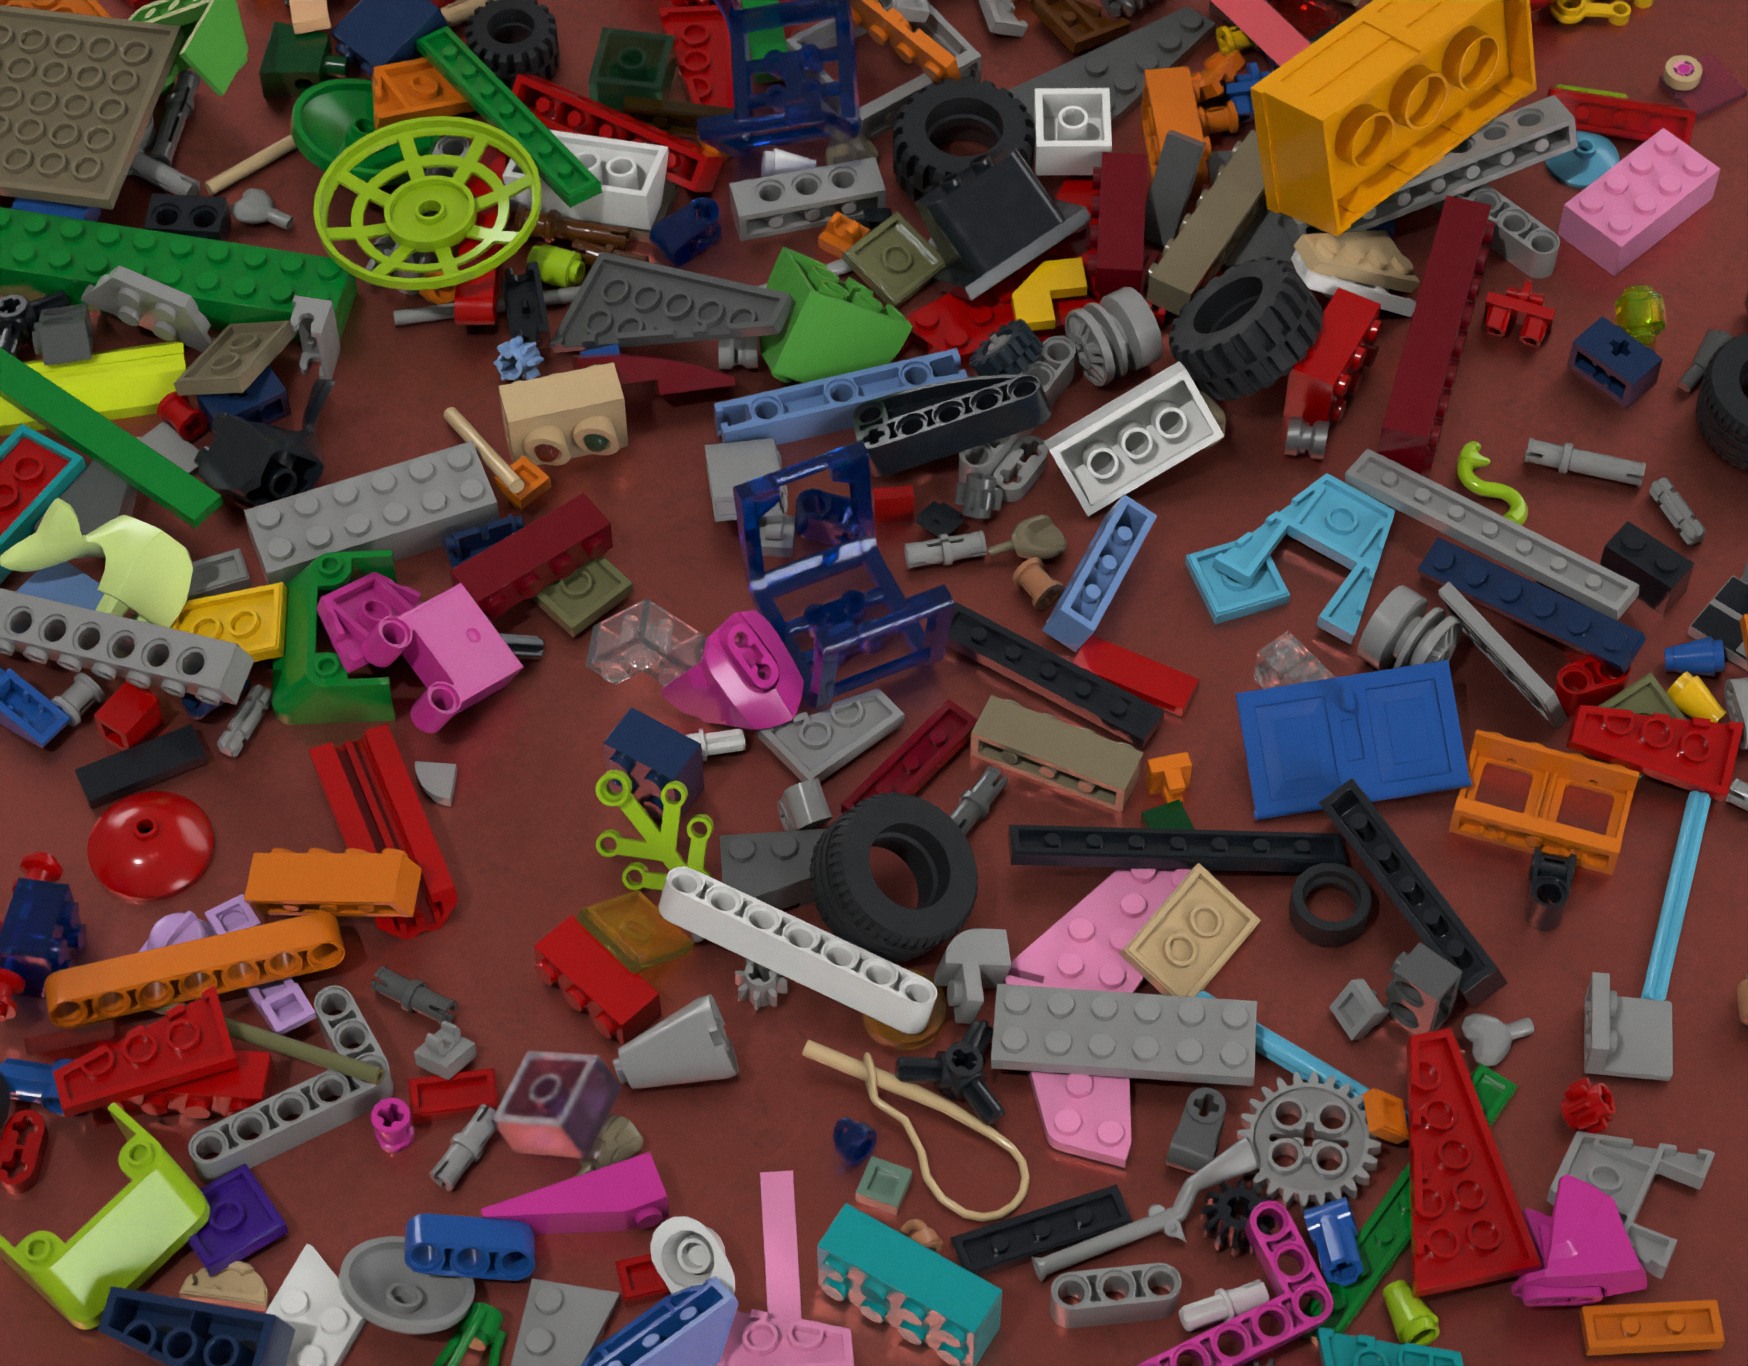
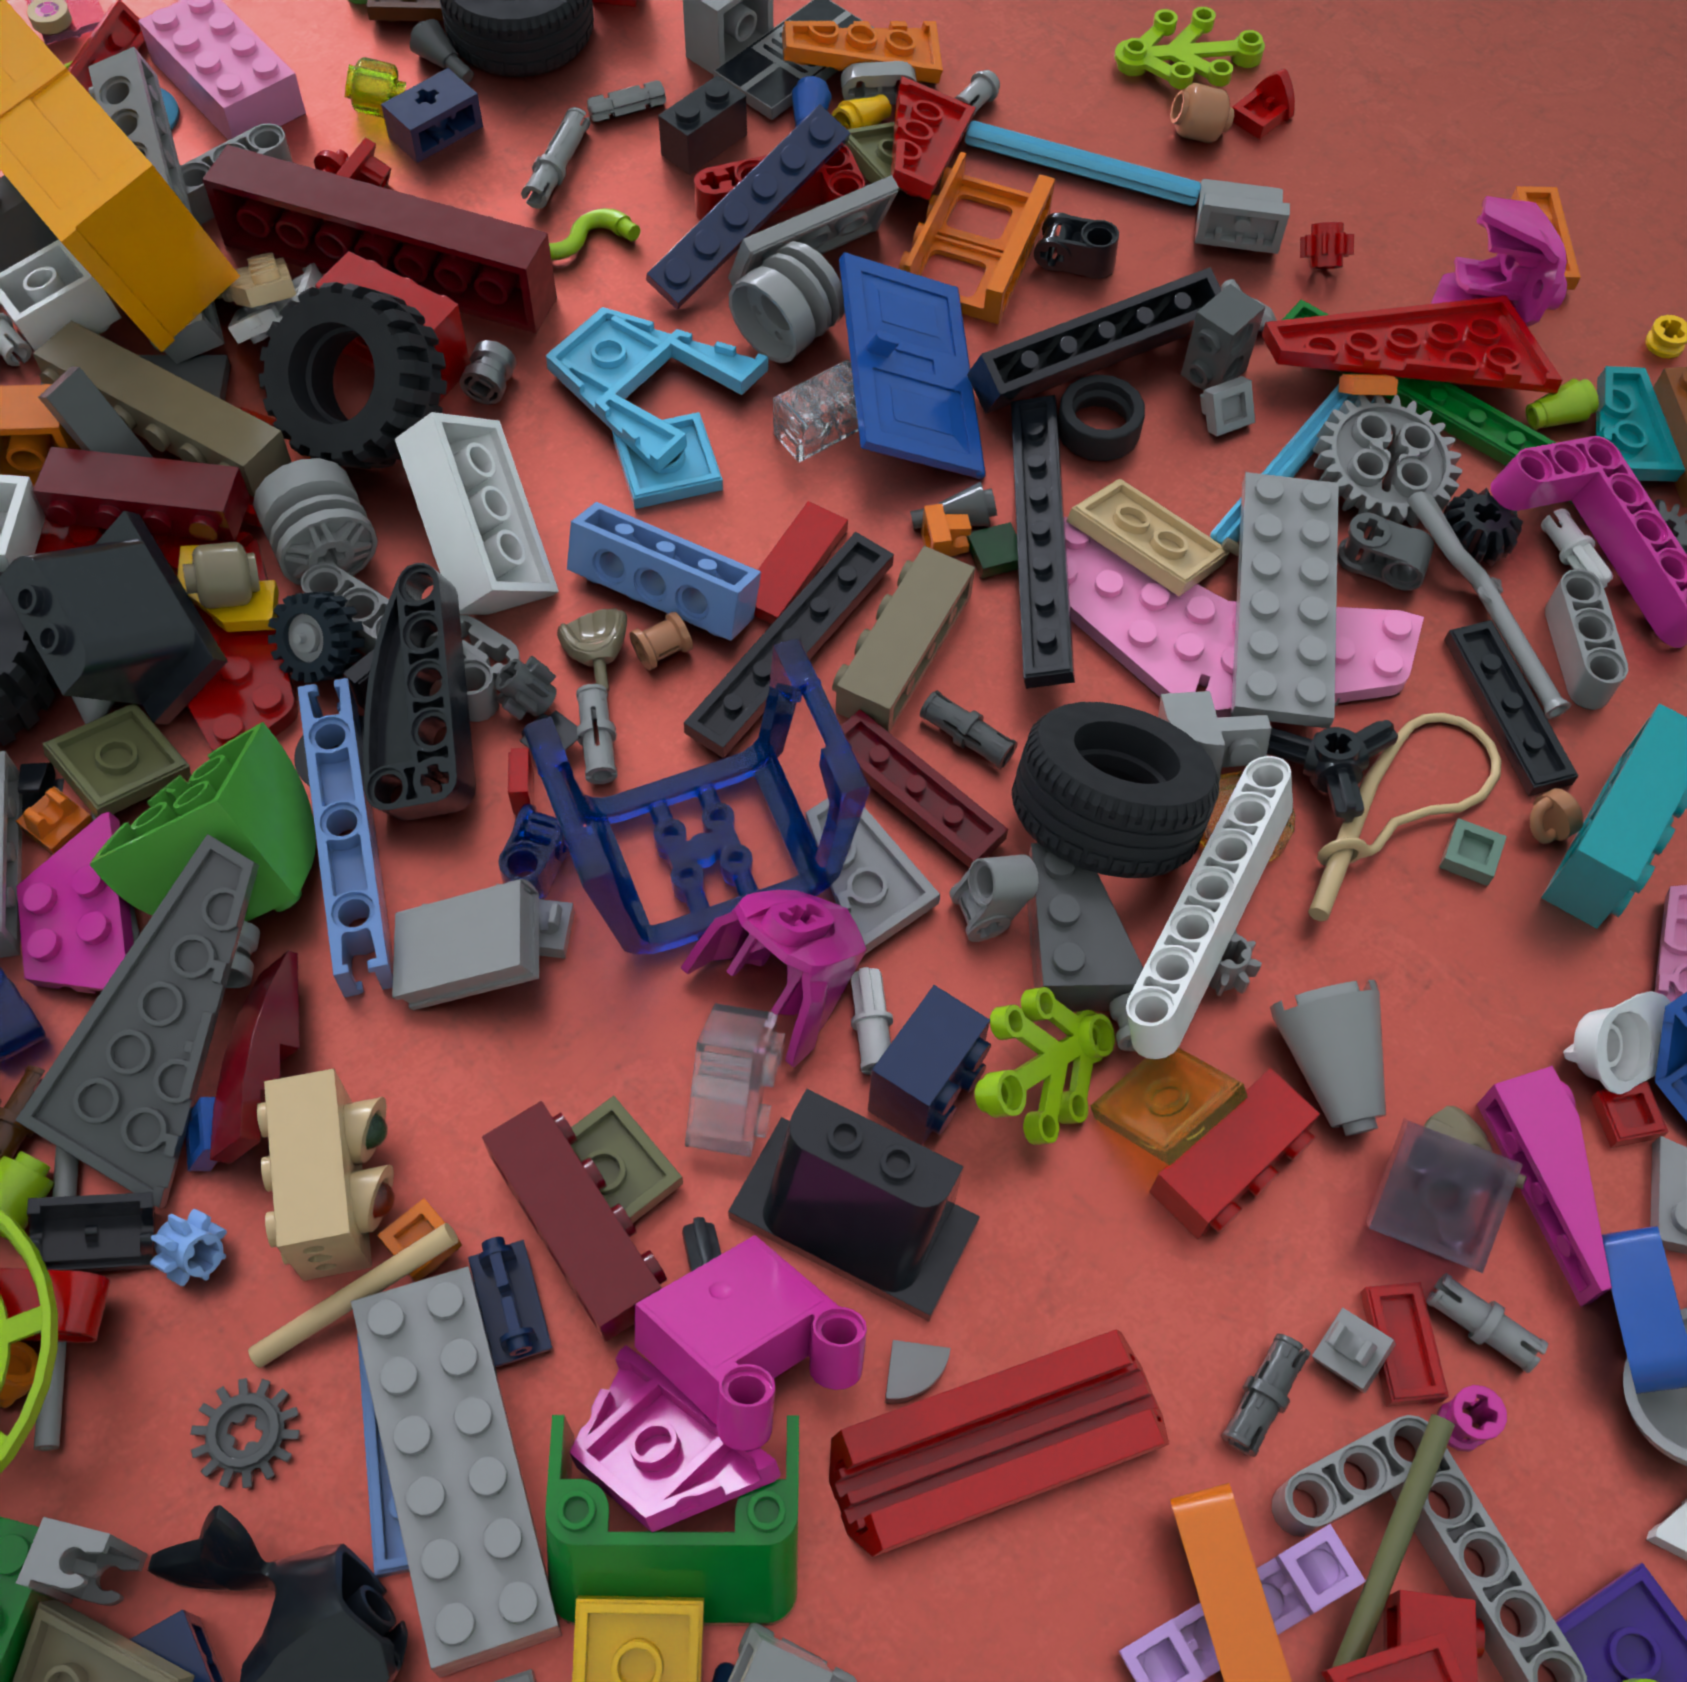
camera: 90 degrees left, 5 degrees up
orange brick [244,848,422,917] -> none
bright pink sticker [760,1170,802,1322] -> none
clear blue tile [833,1117,877,1166] -> none
blue piece [1303,1197,1364,1286] -> none
light grey plate [1345,448,1640,621] -> none
light grey wing [1546,1131,1715,1279] -> none
none -> dark pink wing [16,812,134,994]
none -> dark tan head [183,542,260,609]
none -> dark grey gear [190,1378,300,1489]
none -> black windscreen [728,1089,980,1321]
none -> dark grey cone [910,481,997,529]

